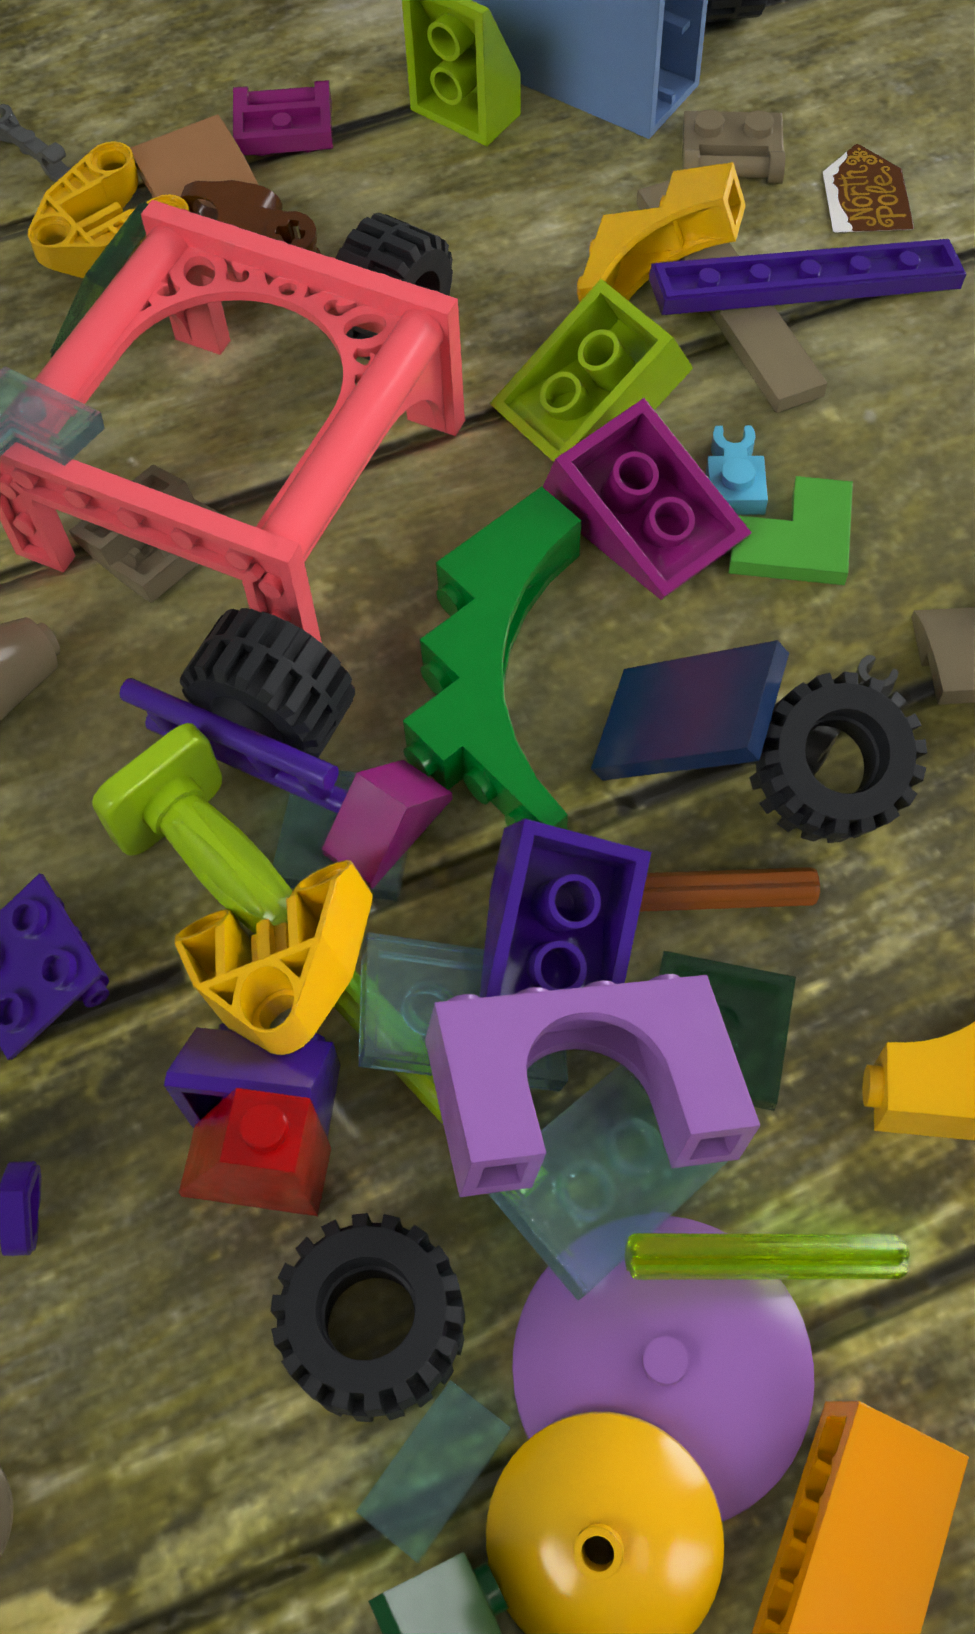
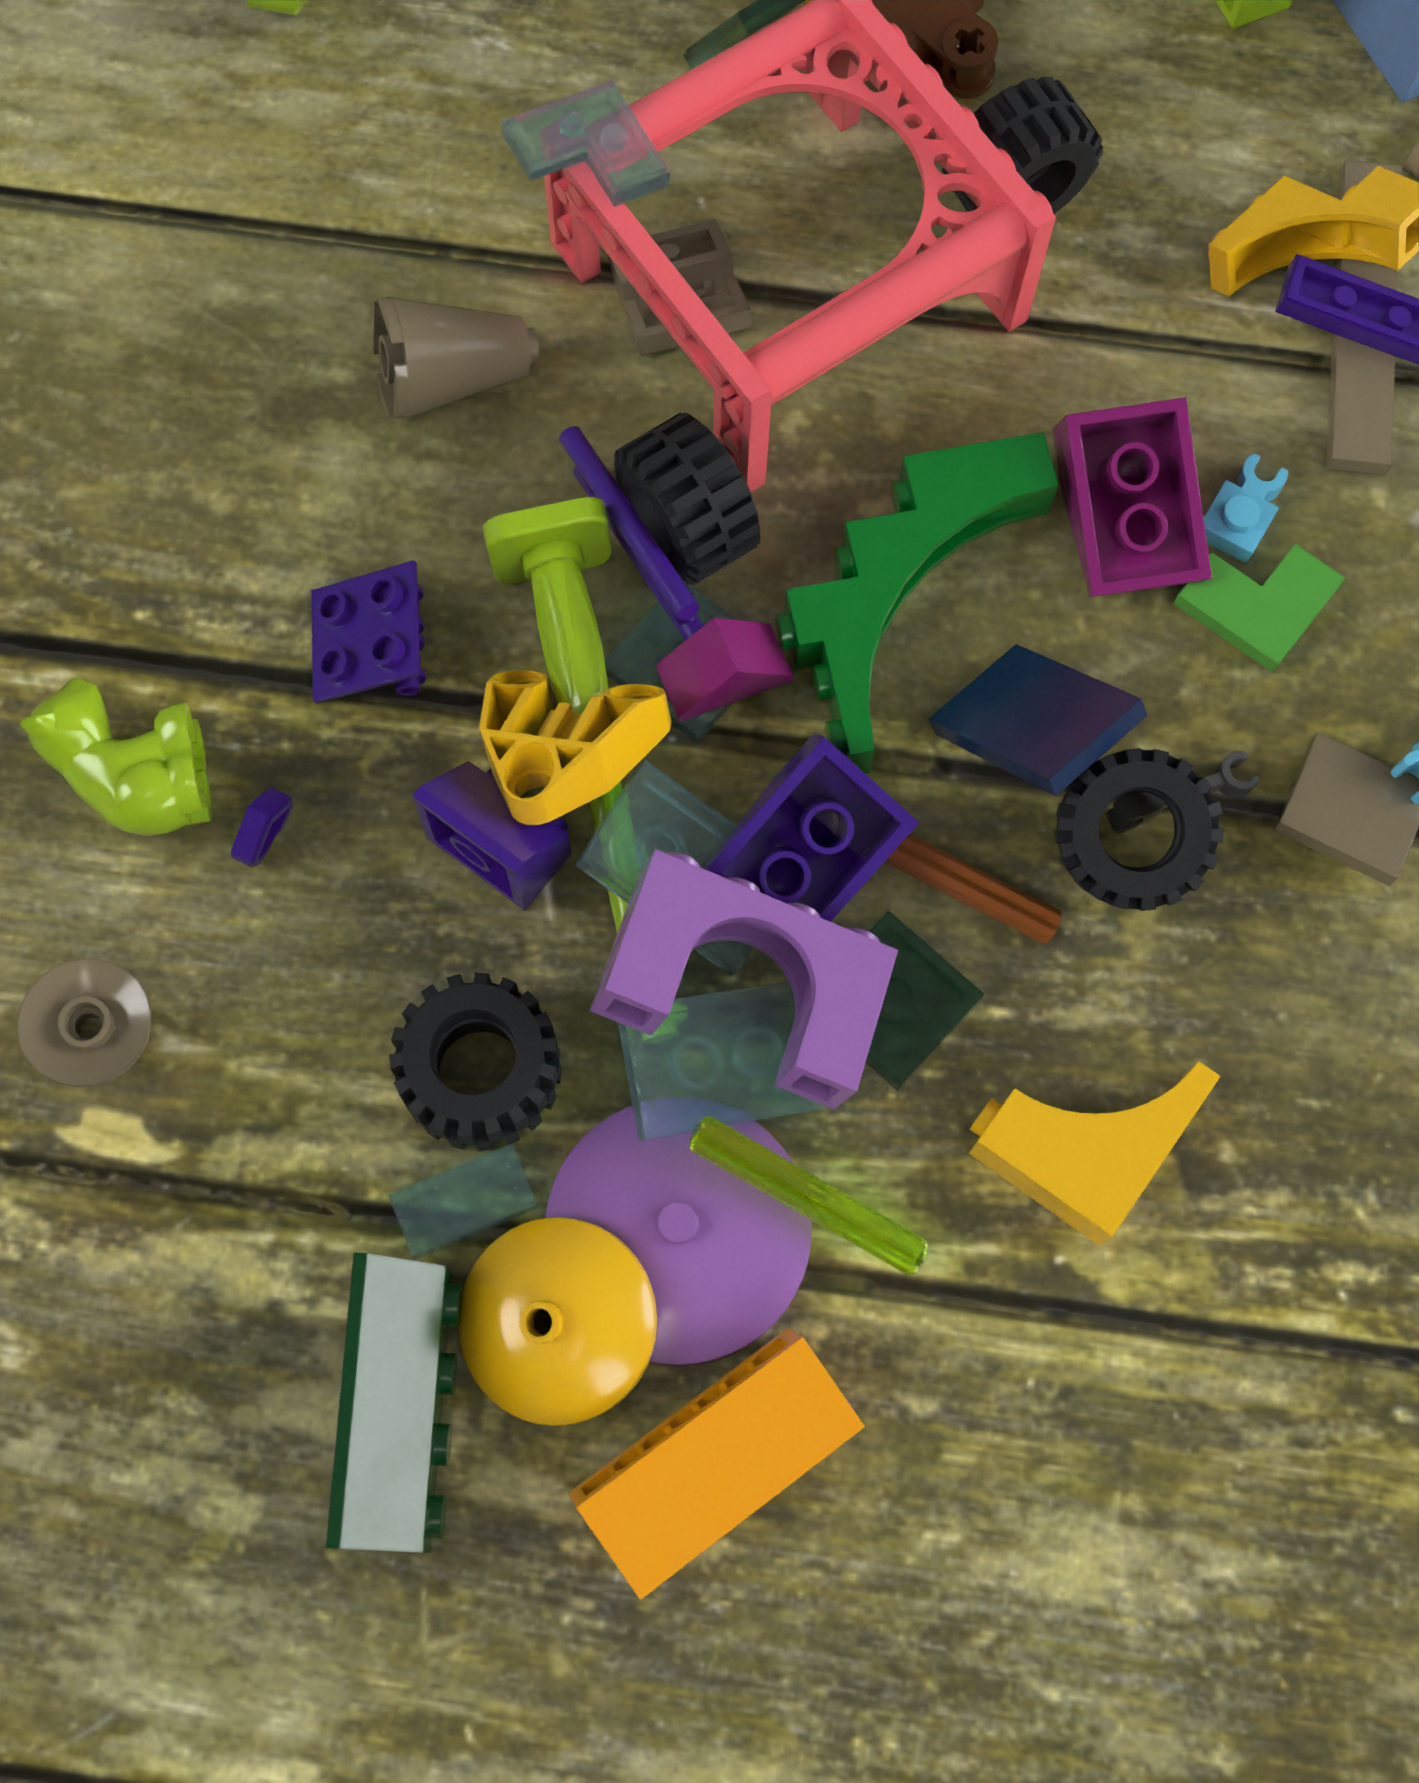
camera: 25 degrees right, 10 degrees up
red slope [179,1088,331,1217] -> none
lime slope [489,279,693,463] -> none

